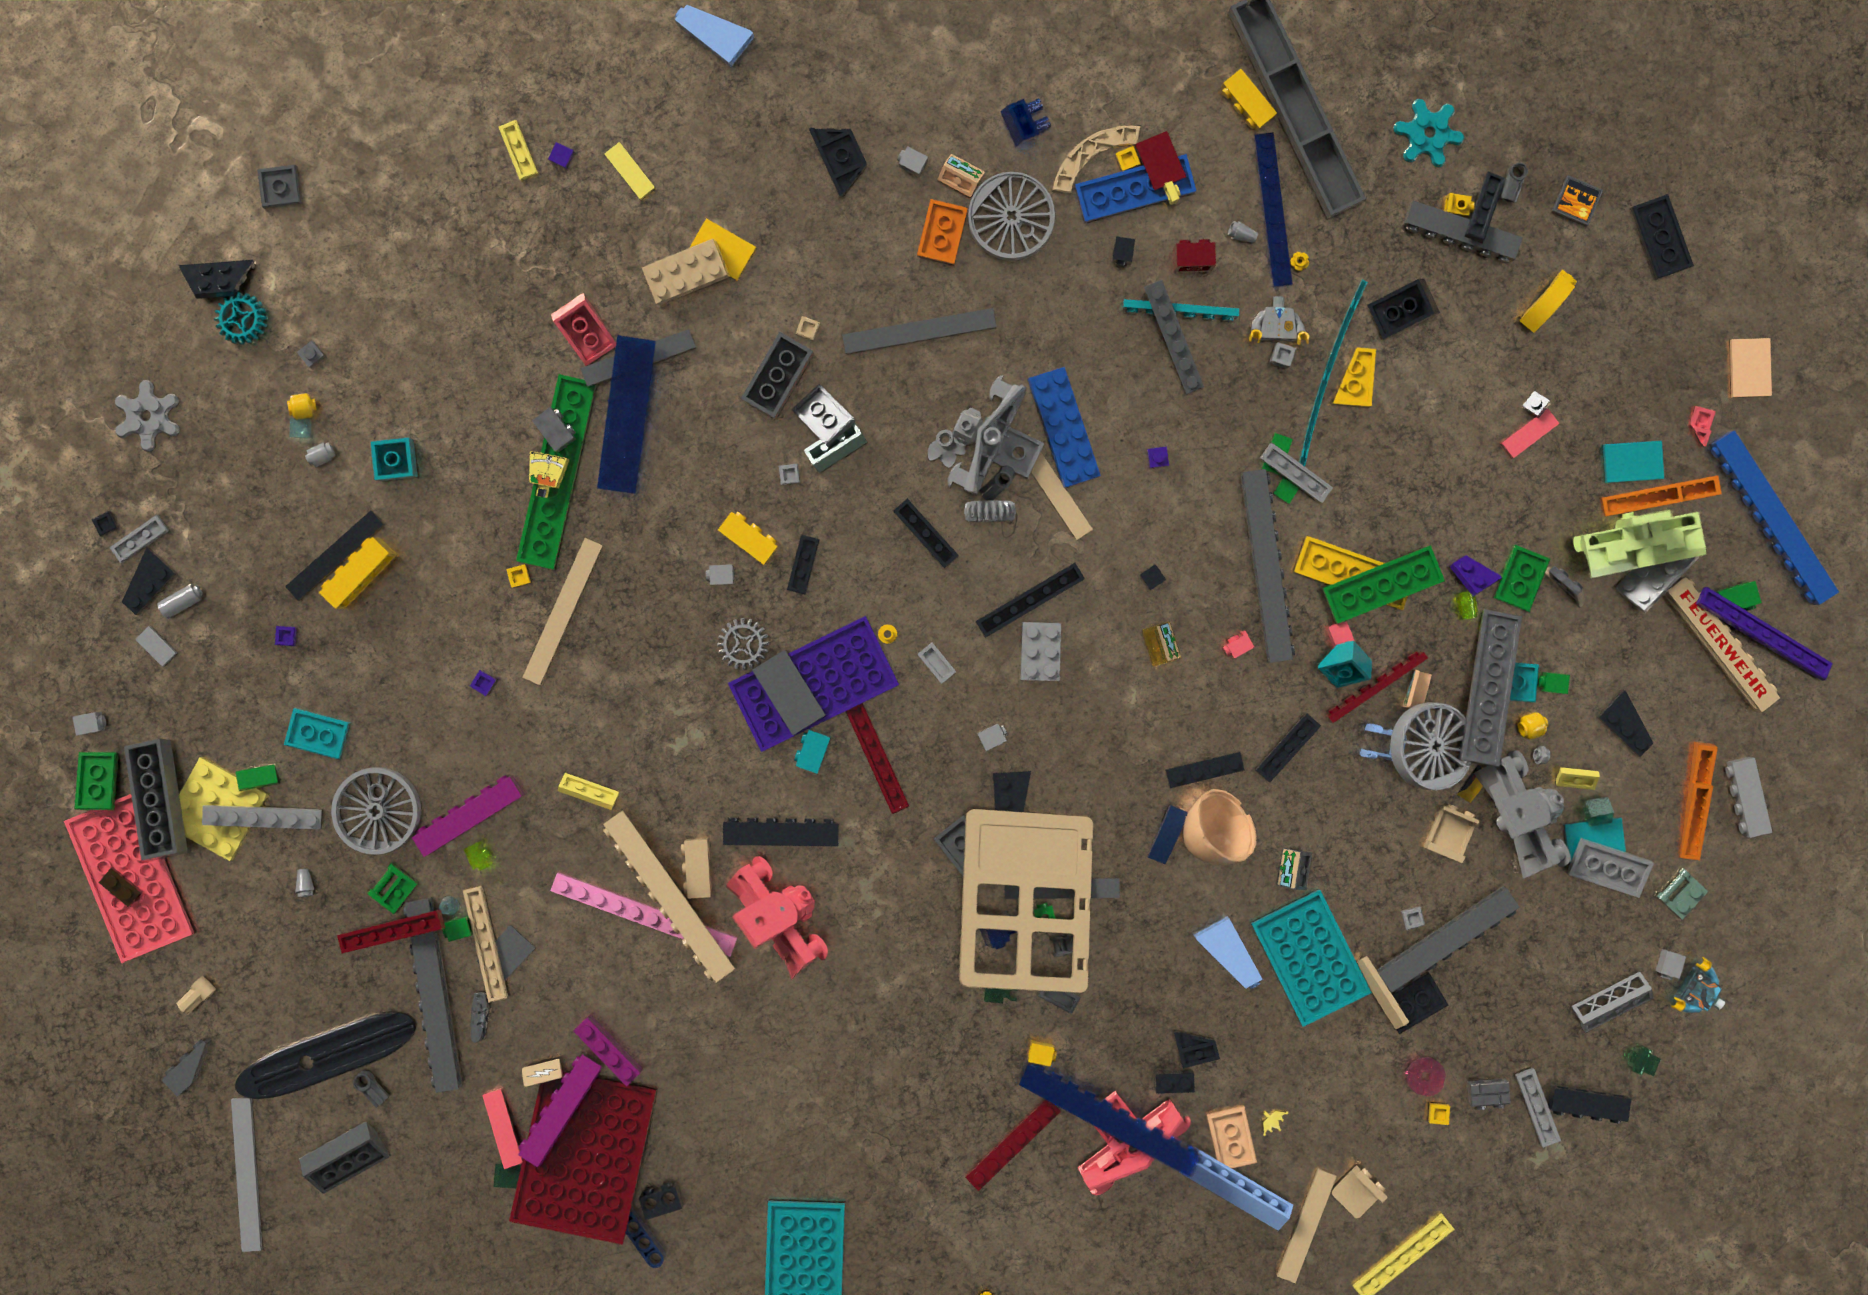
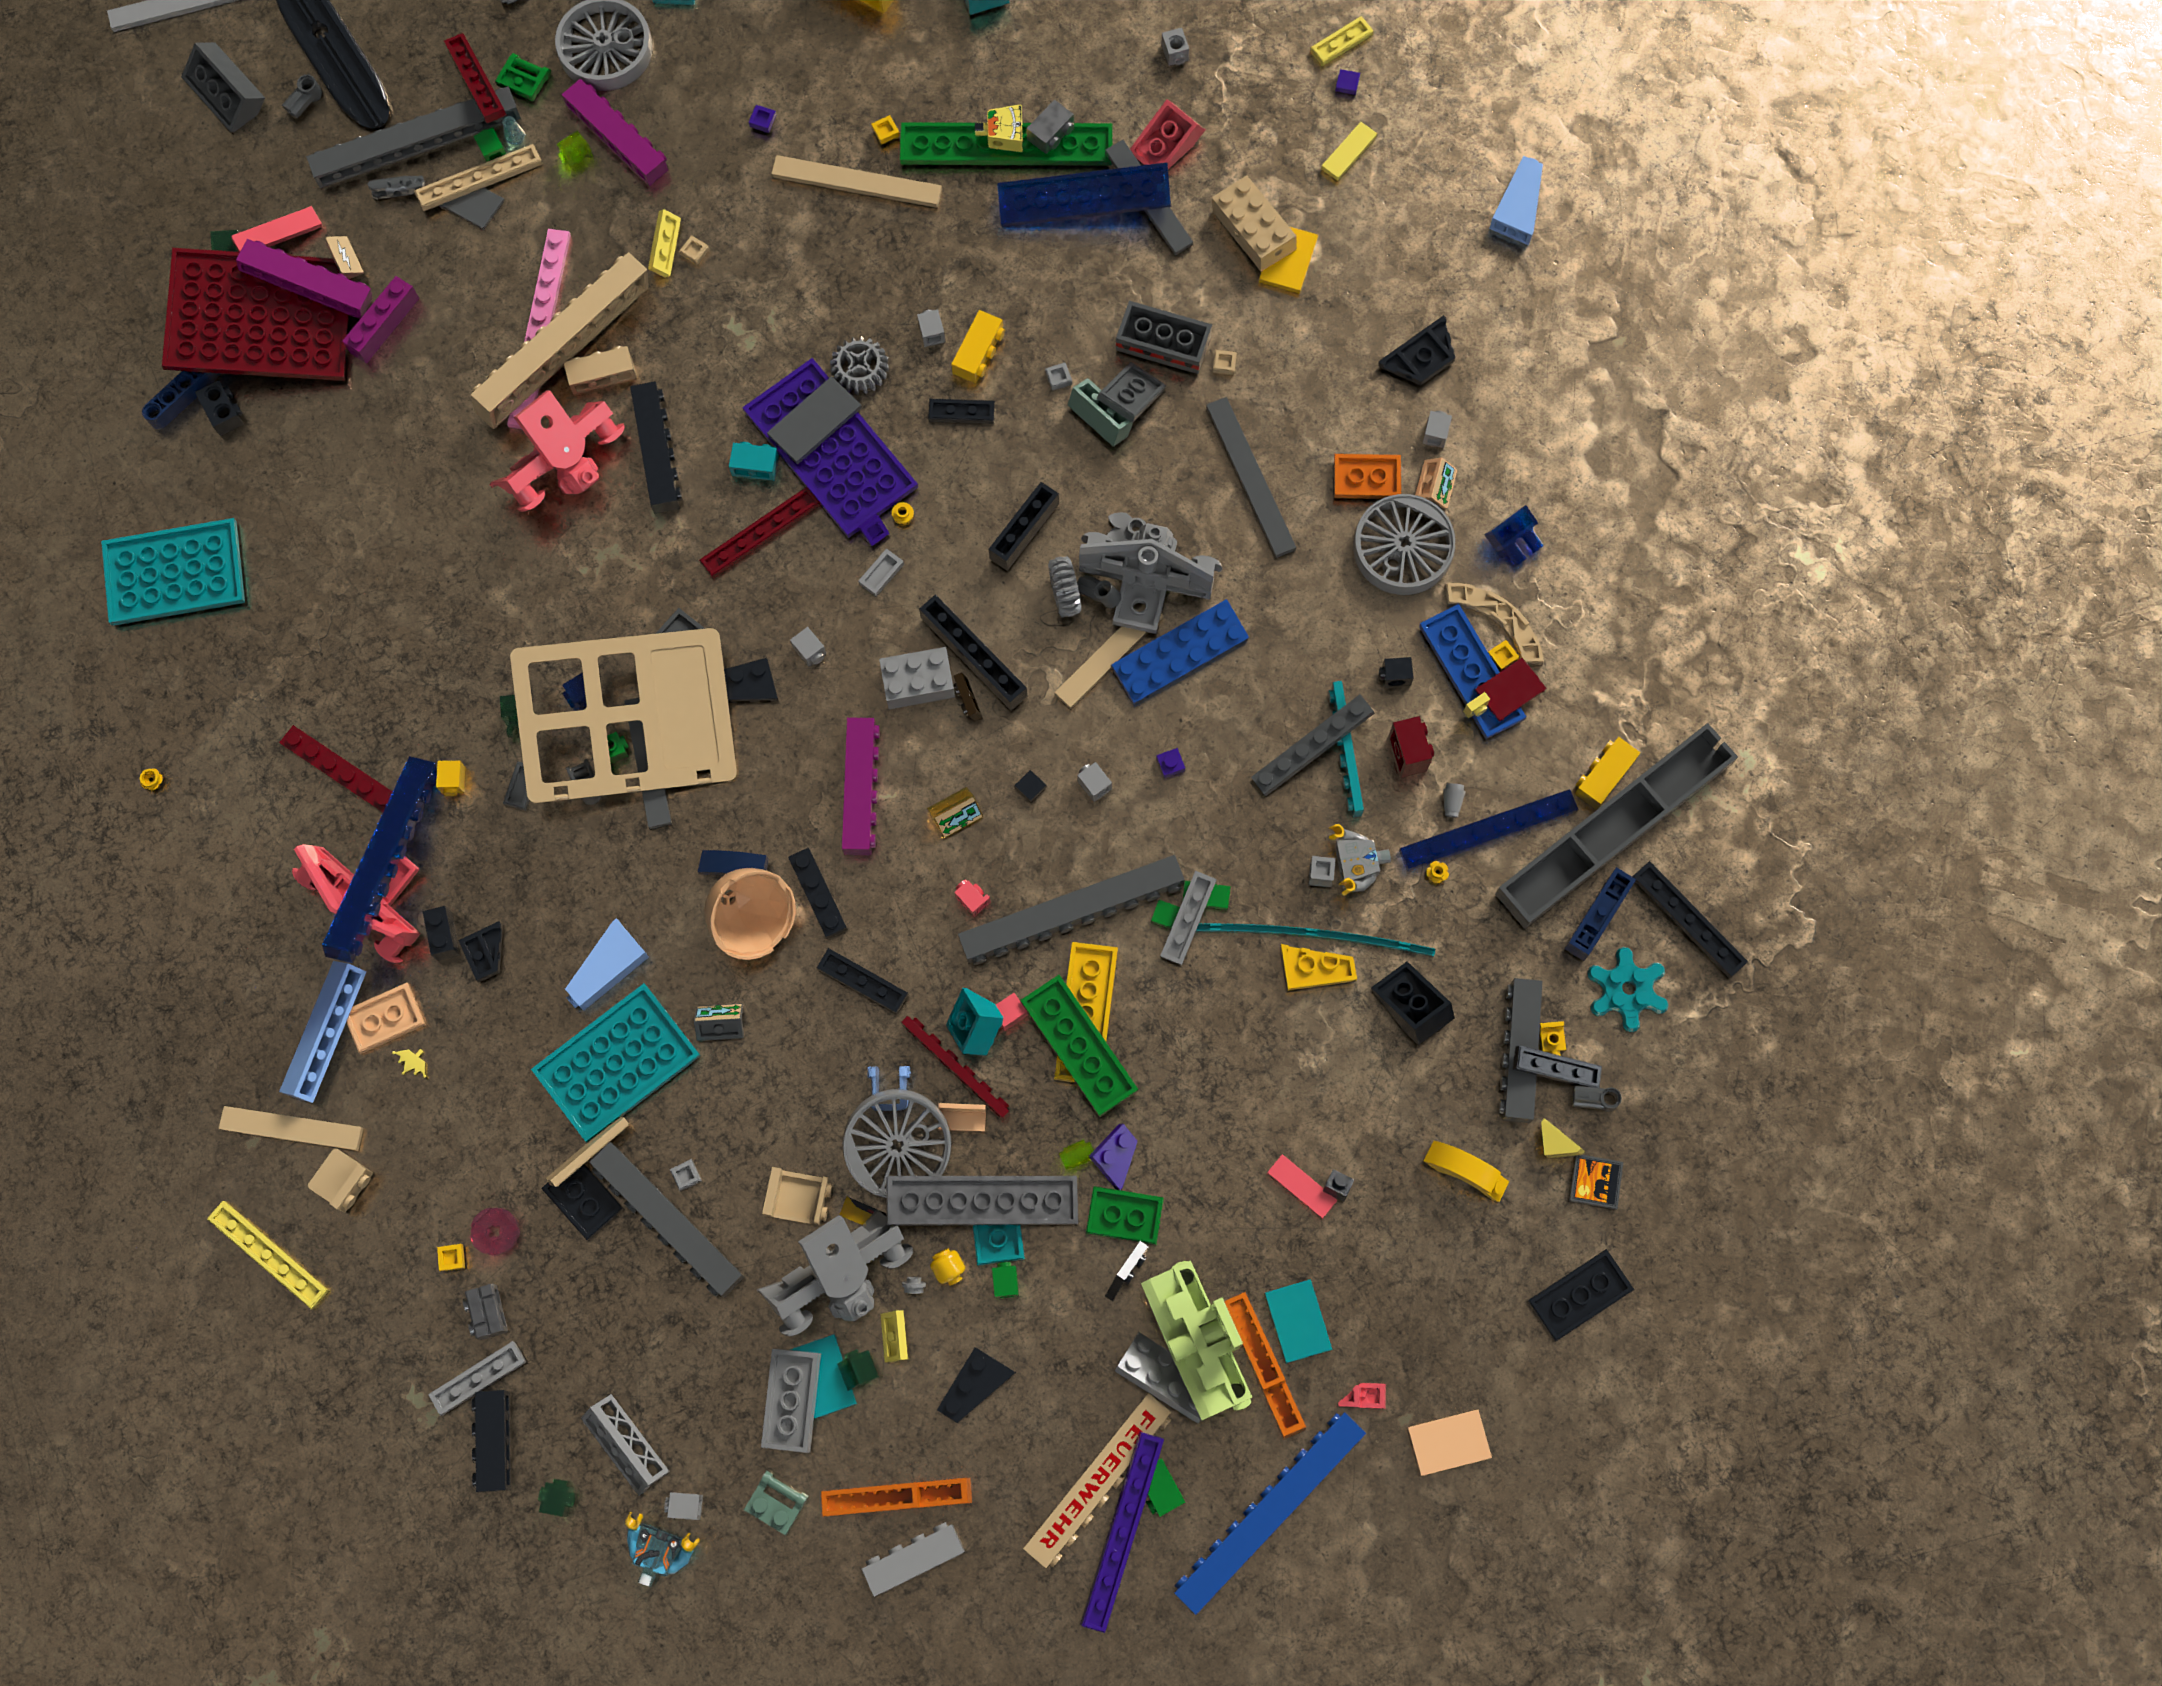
camera: 80 degrees right, 15 degrees down
none -> tan tile [679,235,710,266]
none -> magenta brick [842,717,880,855]
none -> dark purple plate [858,514,889,546]
none -> dark brown plate [953,672,983,721]
none -> light grey brick [1077,762,1112,802]
none -> light grey brick [1161,28,1189,66]
none -> light yellow slope [1541,1118,1585,1158]
none -> dark blue brick [1564,867,1636,961]
none -> black plate [1632,861,1748,978]

